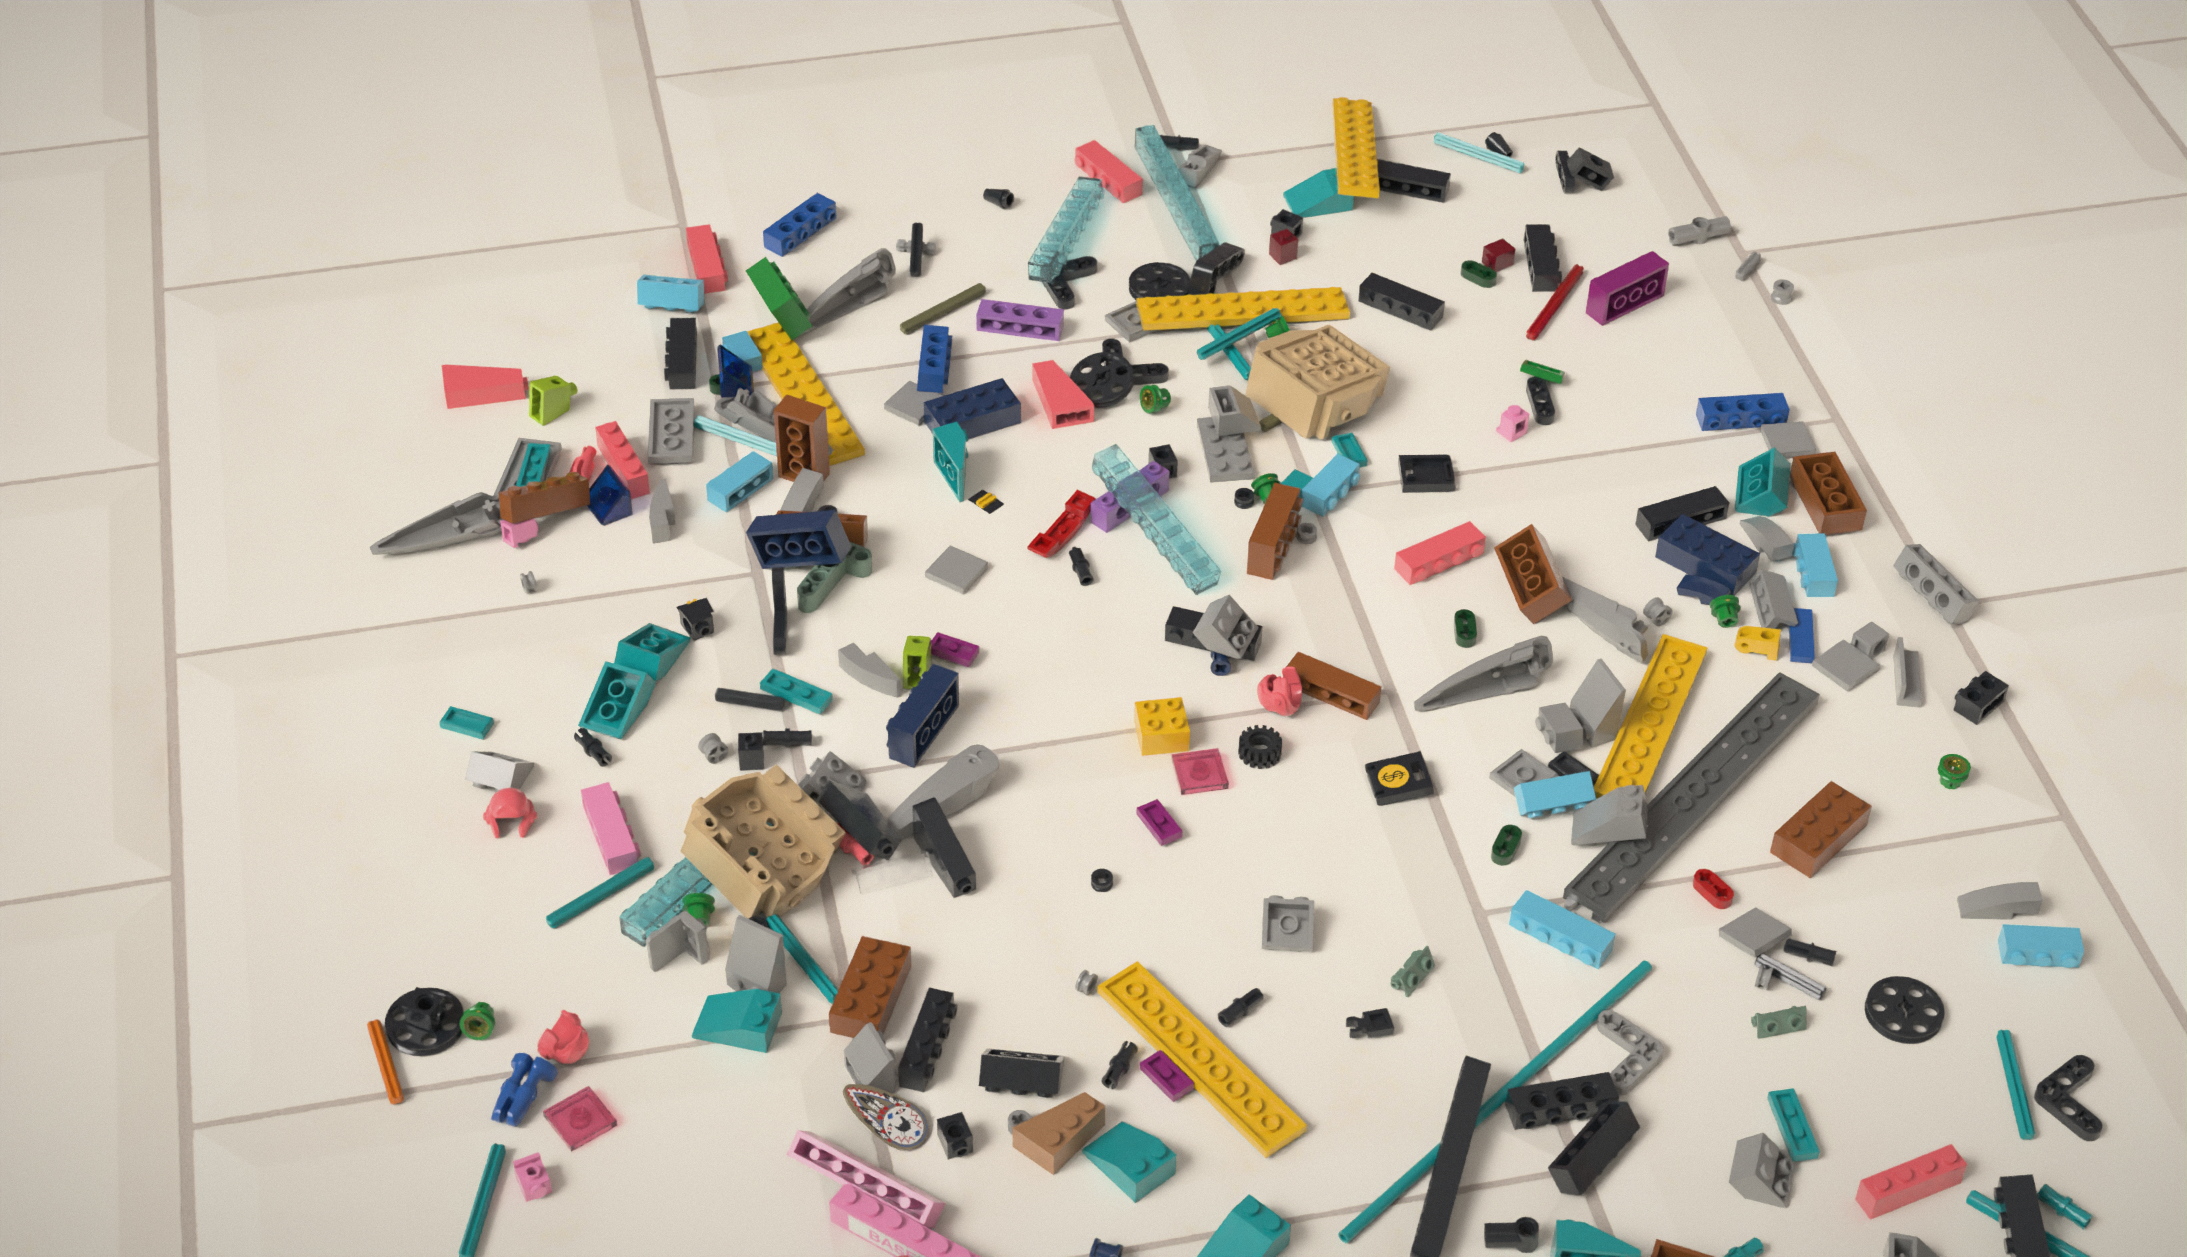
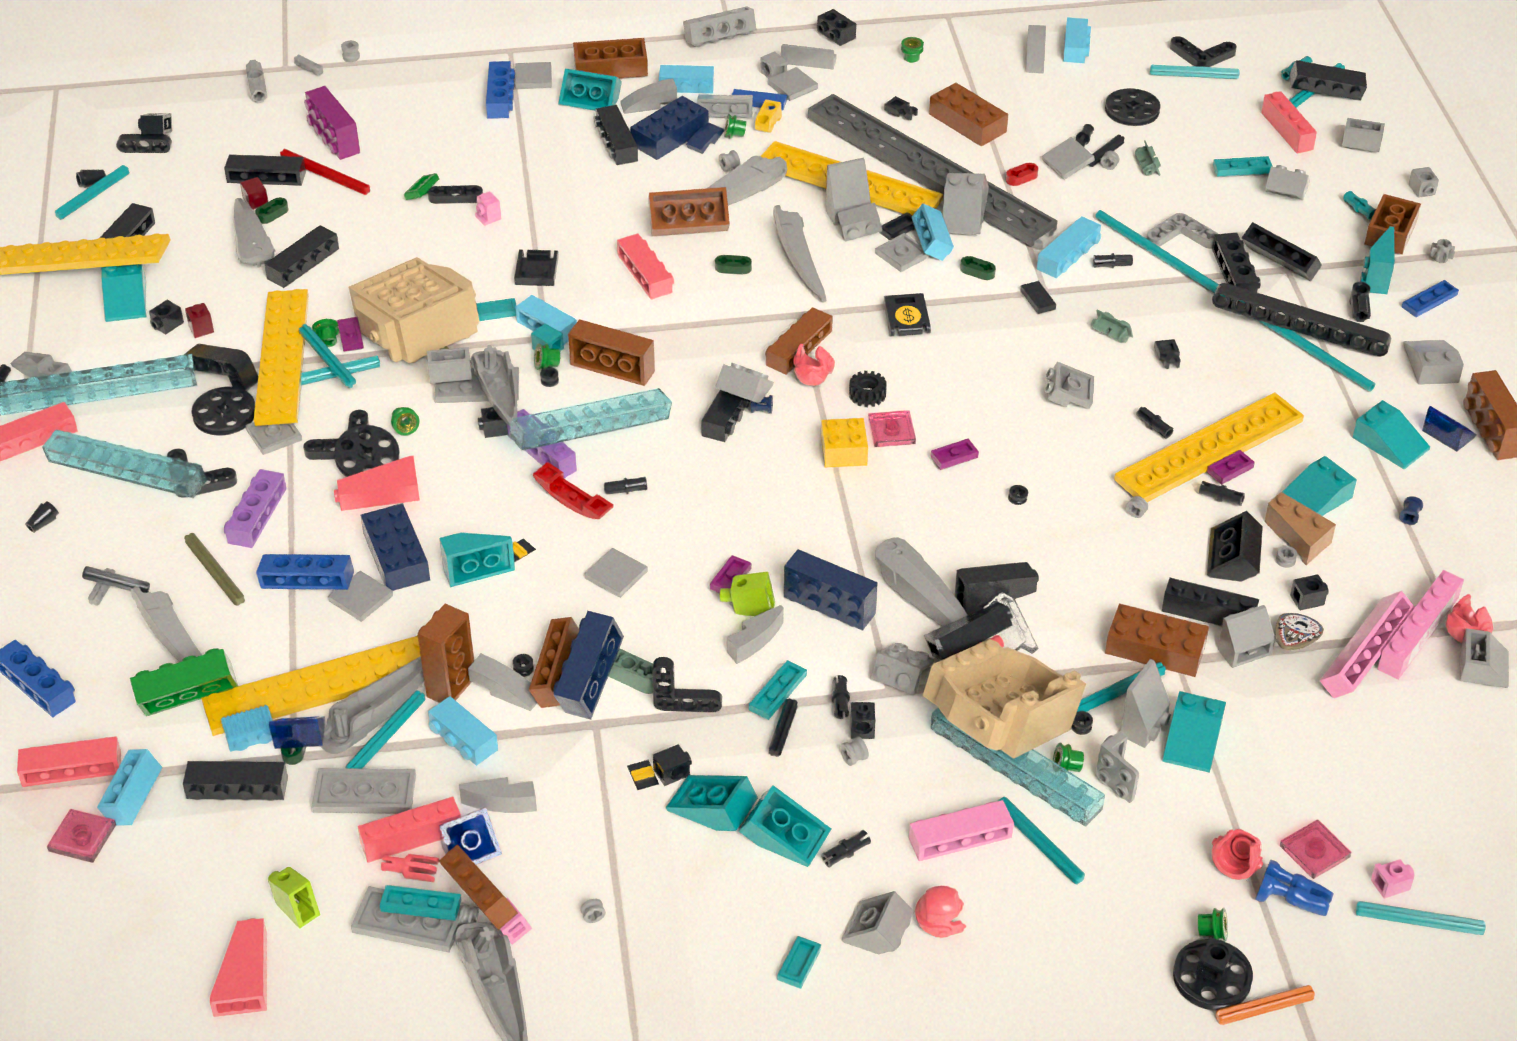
camera: 85 degrees left, 0 degrees up
none -> clear pink plate [47,809,116,863]
none -> light grey piece [234,198,276,268]
none -> light grey piece [470,345,517,427]
none -> black plate [884,96,918,120]
none -> black tile [1020,281,1056,314]
none -> black axle [1093,253,1133,268]

